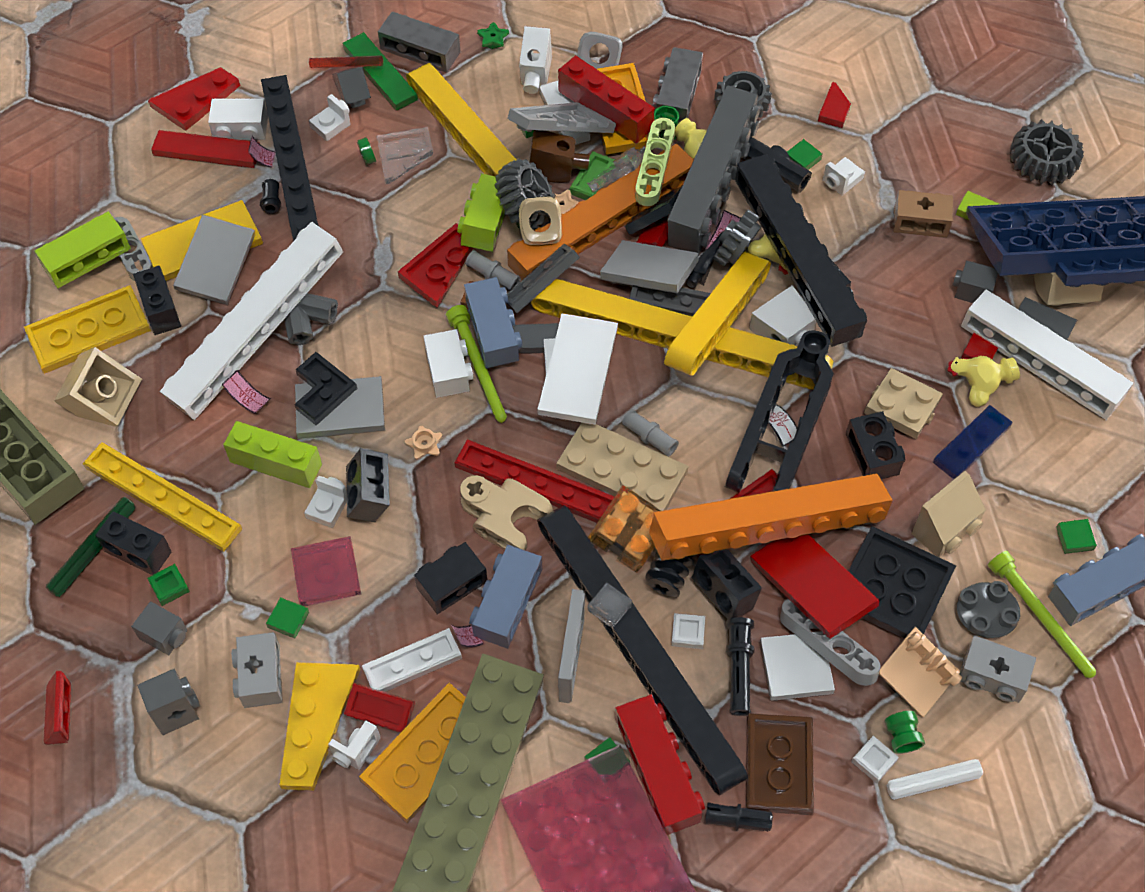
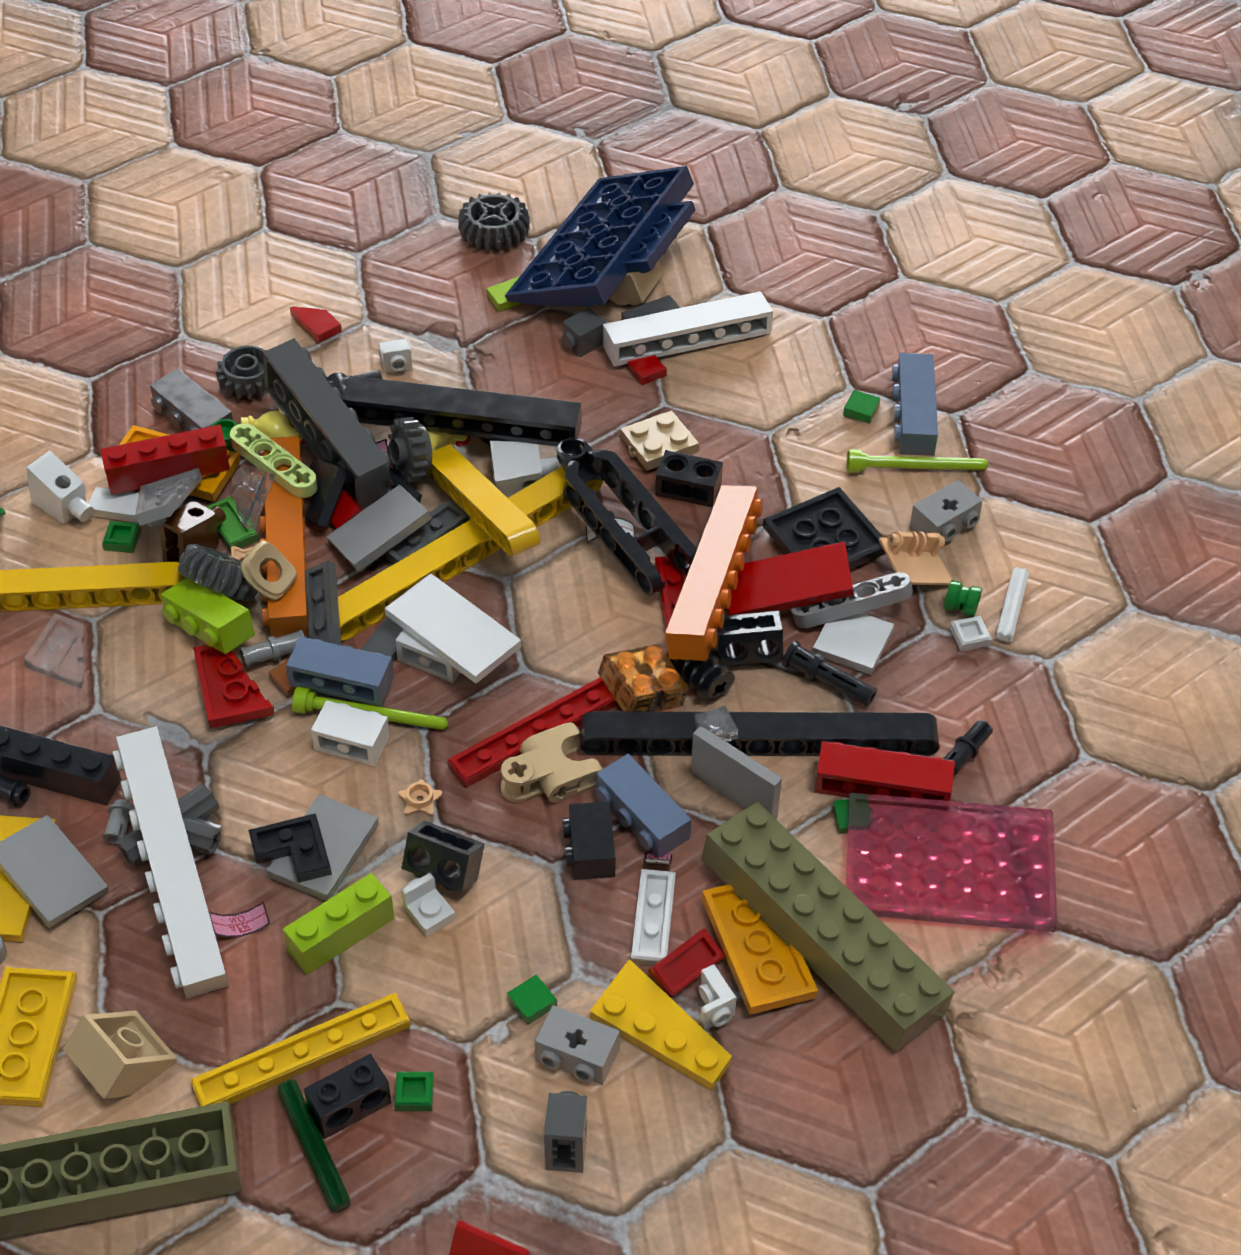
camera: 60 degrees left, 10 degrees down
dark grey brick [131,601,188,656] -> none
black brick [133,265,182,335] -> none
clear pink tile [291,536,362,606] -> none
green tile [357,137,376,165] -> none
tan plate [556,423,689,512] -> none
light grey piece [577,32,622,69] -> none
light grey pin [622,409,679,457] -> none
white tile [672,613,705,649] -> none
reddish brown tile [746,713,814,815] -> none
green tile [787,139,823,170] -> none
medium nougat brick [893,190,953,238] -> none
tan slope [912,471,986,557] -> none
clear blue tile [933,405,1013,479] -> none
light yellow animal [947,356,1020,407] -> none
dark grey dish [957,581,1020,638] -> none

